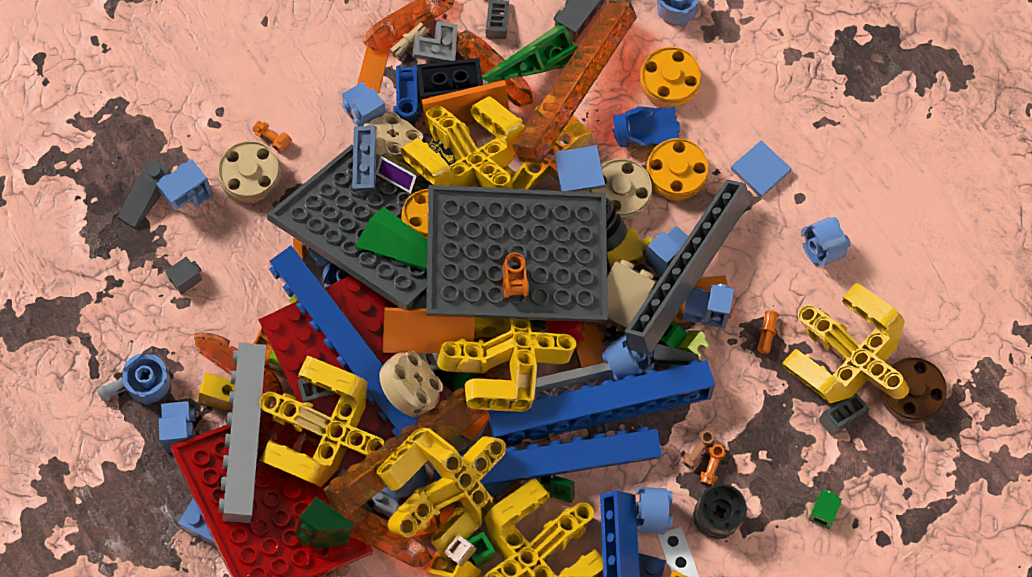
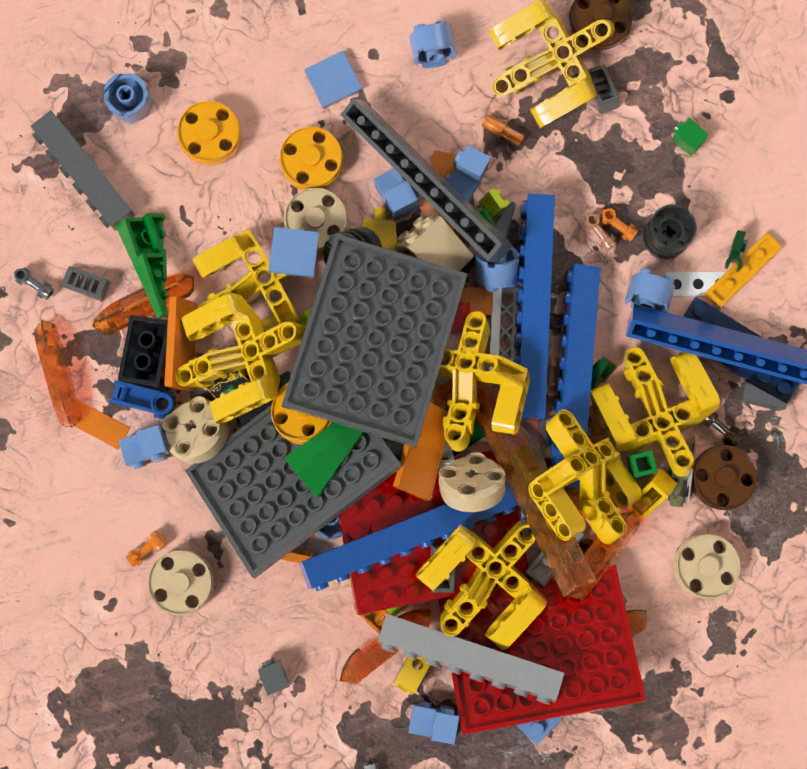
camera: 75 degrees left, 15 degrees up
dark grey slope [117,159,171,229] -> none
medium blue brick [122,354,171,405] -> none
medium blue brick [157,160,213,211] -> none
dark green slope [295,497,354,549] -> none
sand blue plate [352,126,377,191] -> none
tile [376,153,420,194] -> none
tan pin [389,22,429,59] -> none
light grey plate [413,21,458,62] -> none
tile [443,535,476,567] -> none
orange piece [502,253,529,298] -> none
clear orange brick [512,0,637,164] -> none
blue hair [612,106,680,147] -> none

